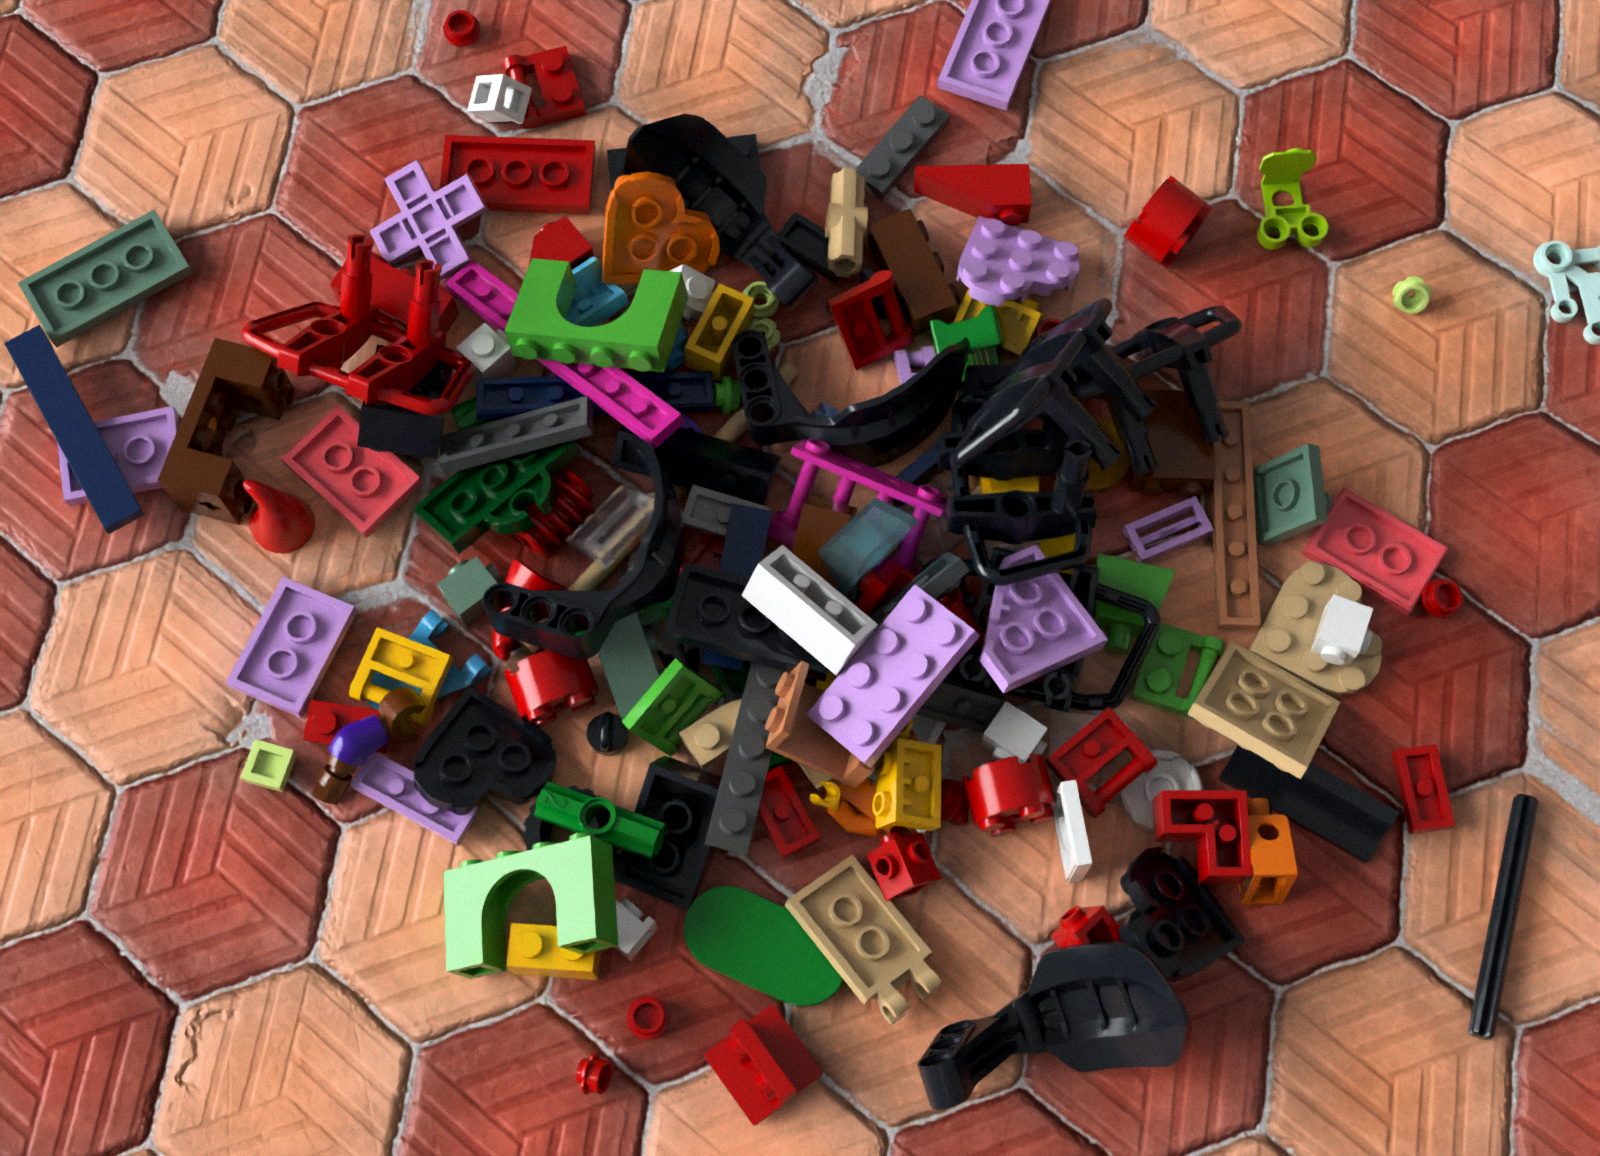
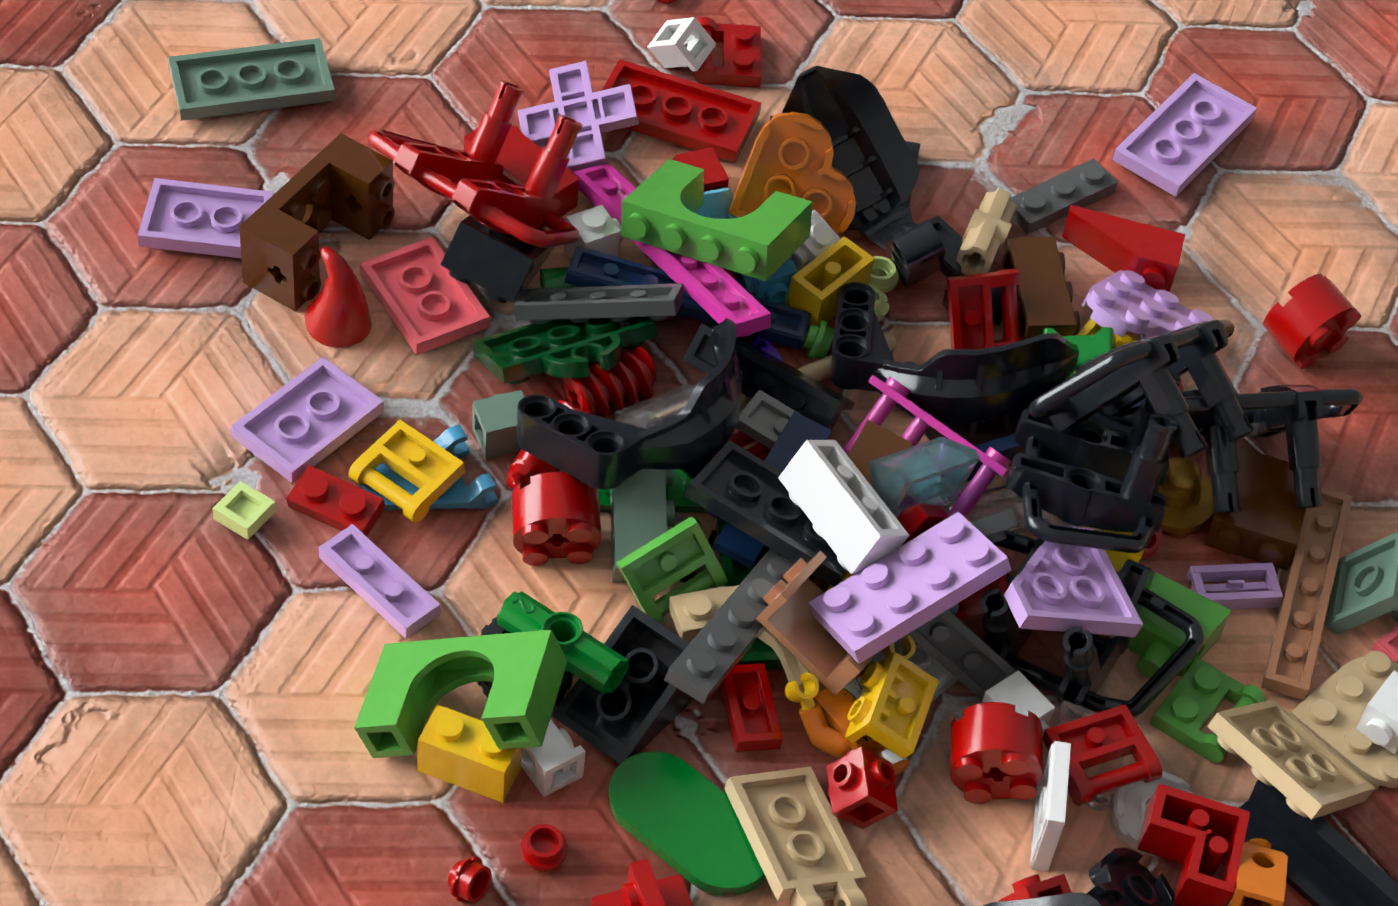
camera: 10 degrees right, 20 degrees down
dark blue tile [4,325,145,534] -> none
reddish brown piece [311,687,426,805] -> none
black plate [414,686,556,815] -> none
black tile [587,711,629,756] -> none
red plate [941,779,969,826] -> none

